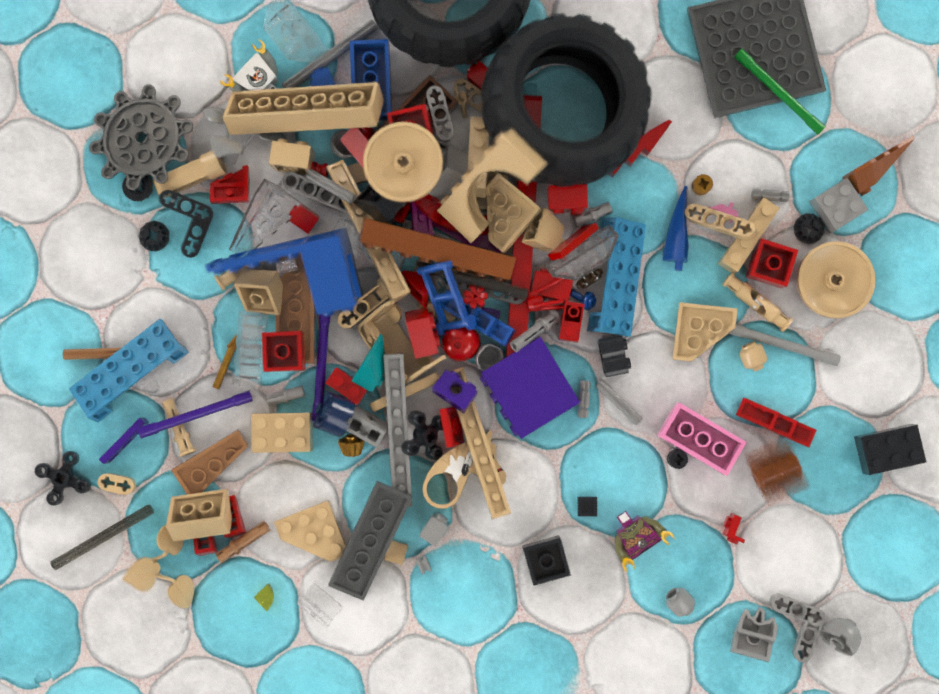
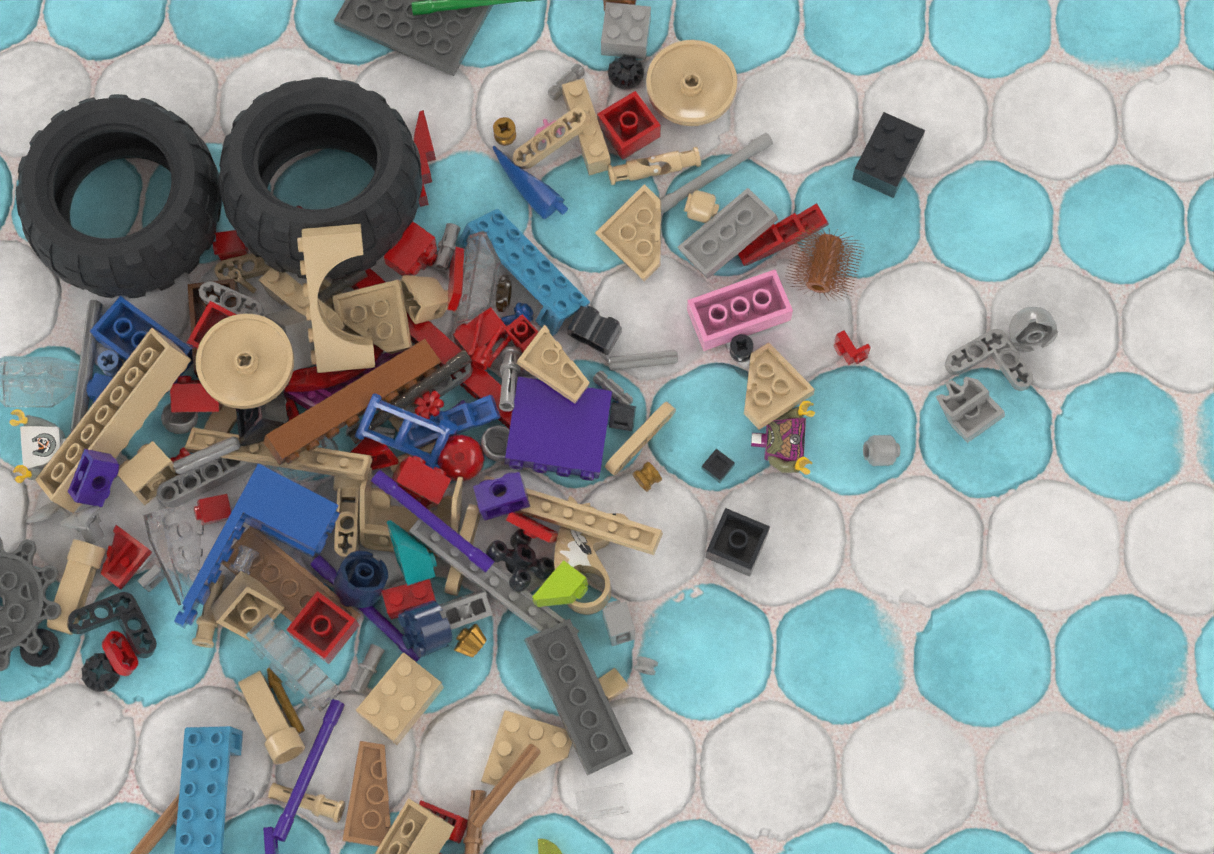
camera: 50 degrees left, 15 degrees down
none -> dark purple brick [68,449,120,507]
none -> medium blue bush [97,350,123,377]
none -> red beam [102,631,138,676]
none -> light grey tile [138,564,166,592]
none -> tan beam [238,671,305,765]
none -> dark blue brick [333,551,389,608]
none -> dark purple piece [371,470,495,573]
none -> medium nougat axle [469,743,541,828]
none -> tan wing [517,325,590,404]
none -> lime slope [532,560,588,607]
none -> tan beam [605,402,676,476]
none -> black plate [609,402,636,431]
none -> pearl gold wheel [632,461,662,492]
none -> light grey plate [678,188,778,279]
none -> tan plate [744,343,815,430]

